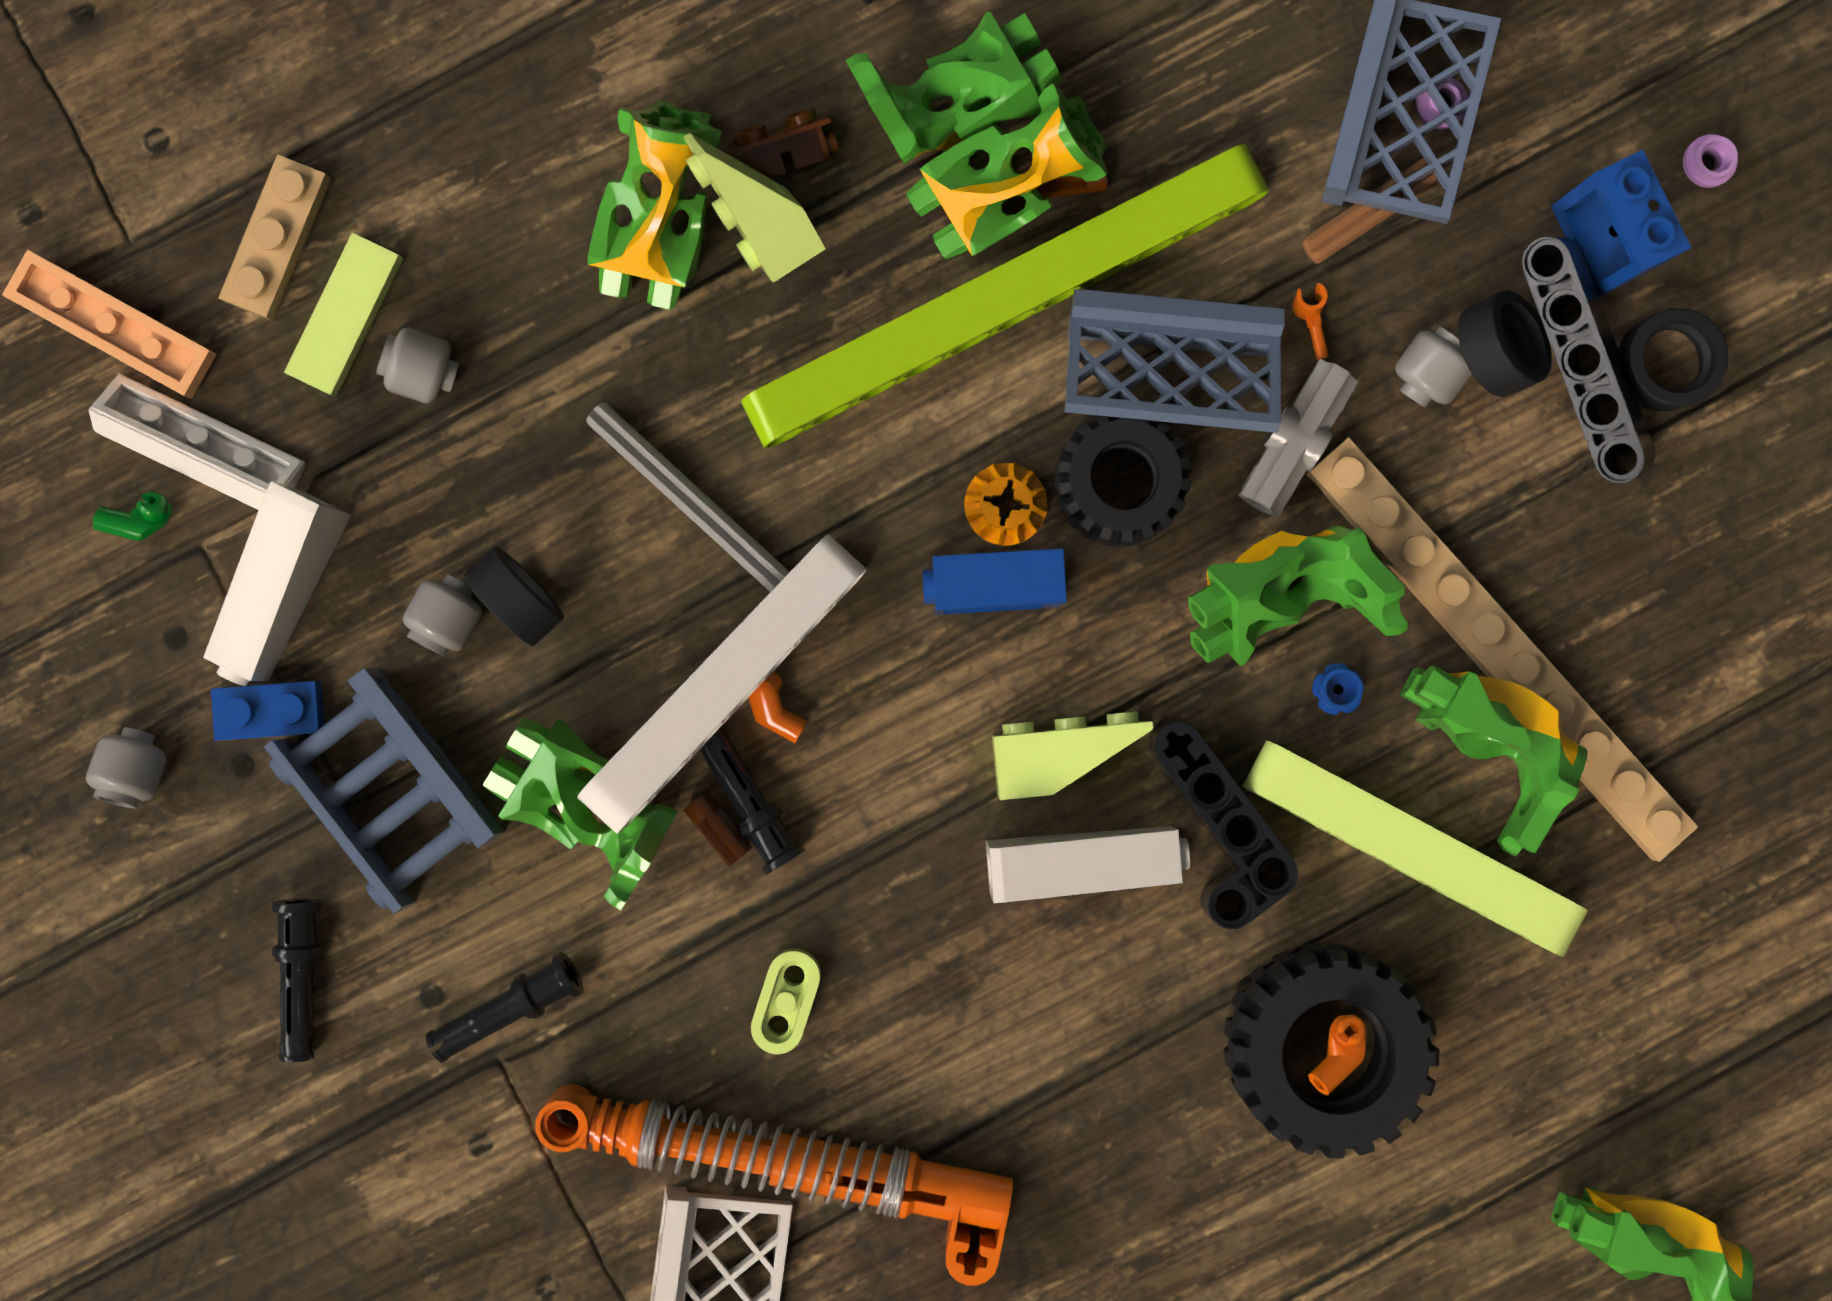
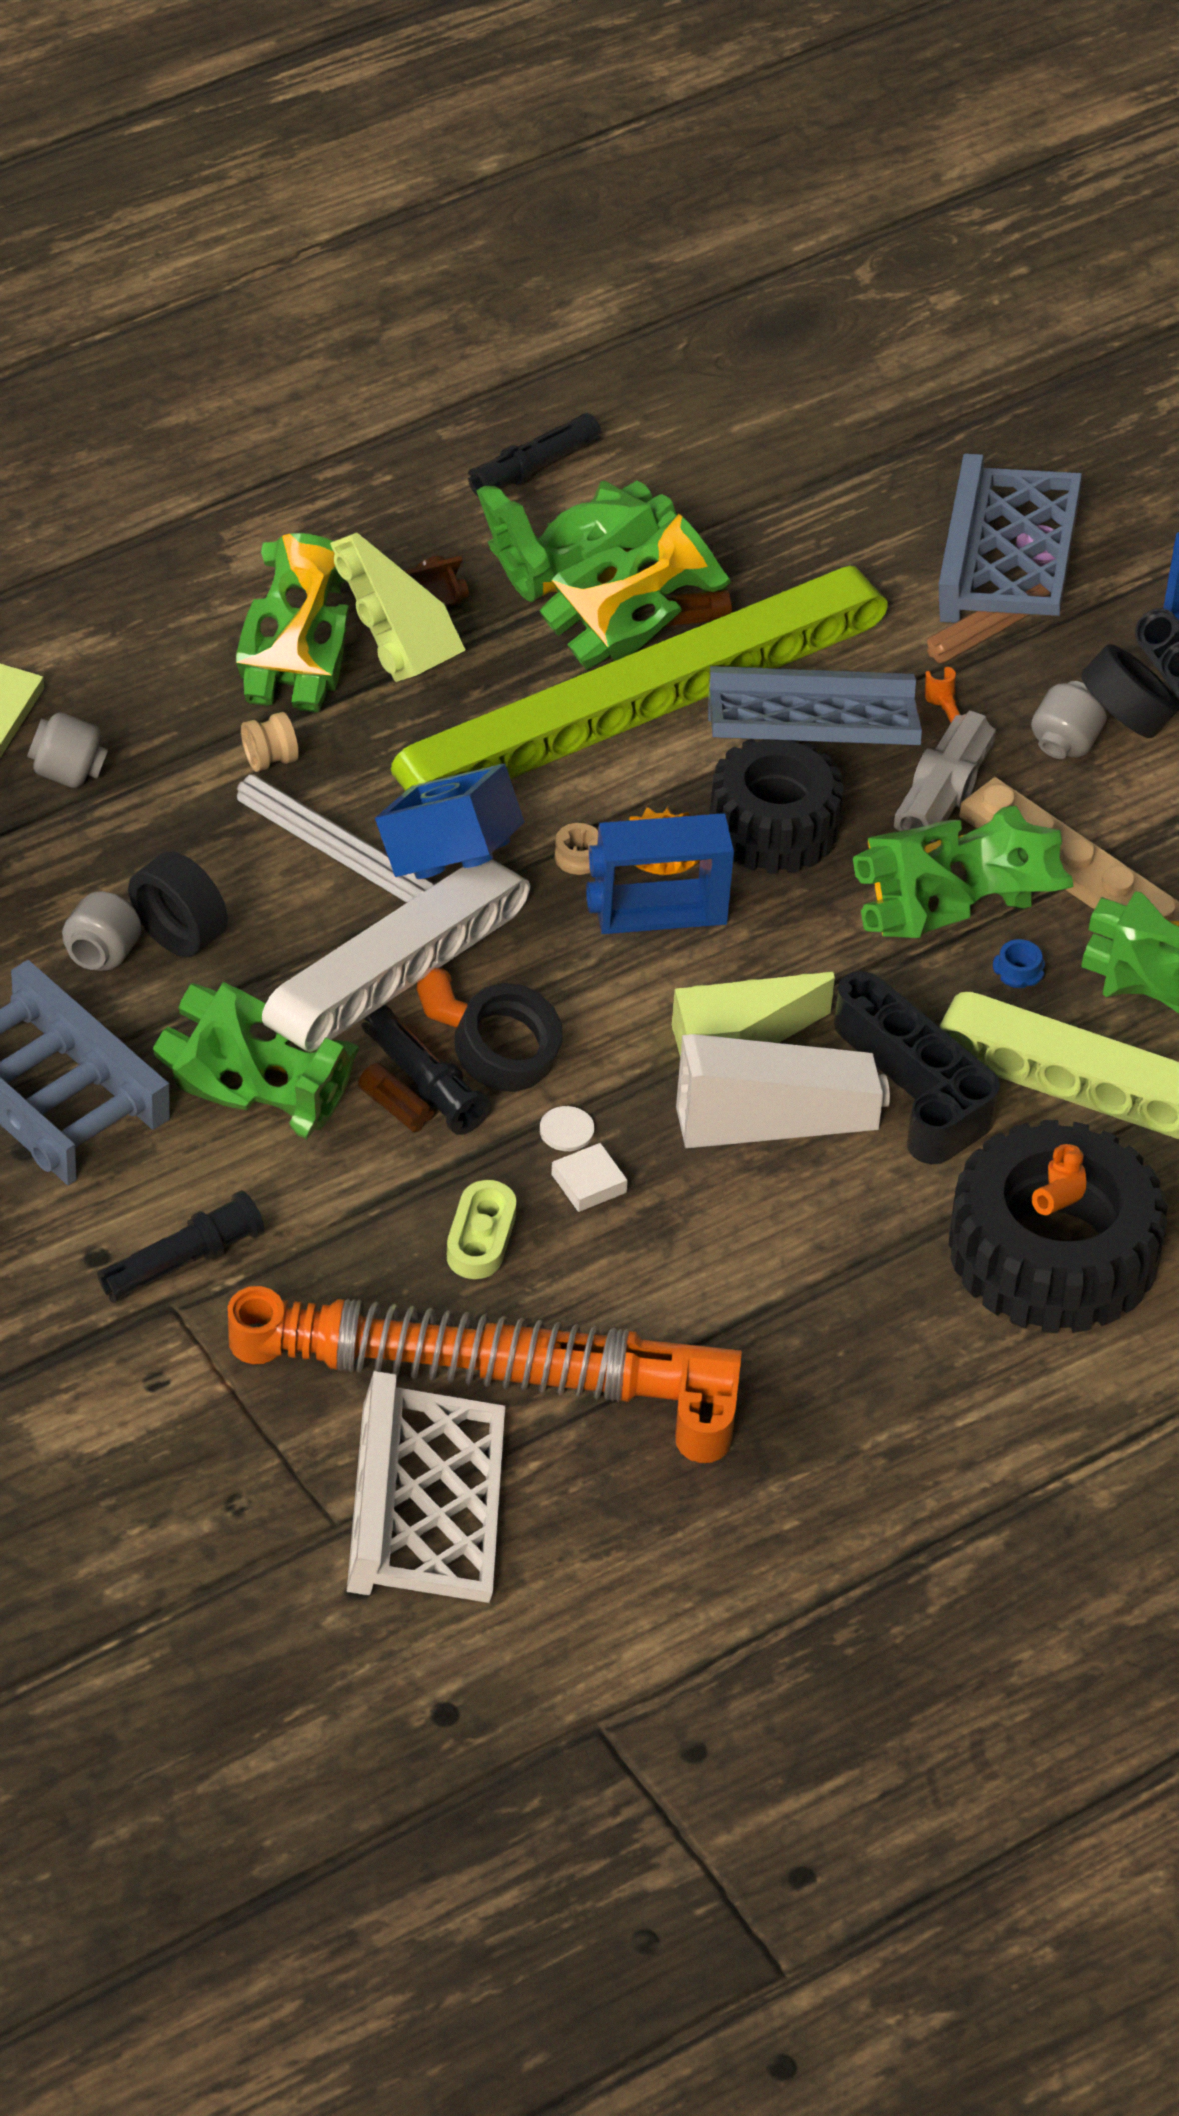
camera: 10 degrees left, 40 degrees down
none -> tan wheel [241,712,298,772]
none -> blue brick [375,763,525,879]
none -> black tyre [455,983,563,1092]
none -> white piece [540,1106,594,1151]
none -> white tile [551,1143,627,1212]
none -> tan bush [554,823,598,875]

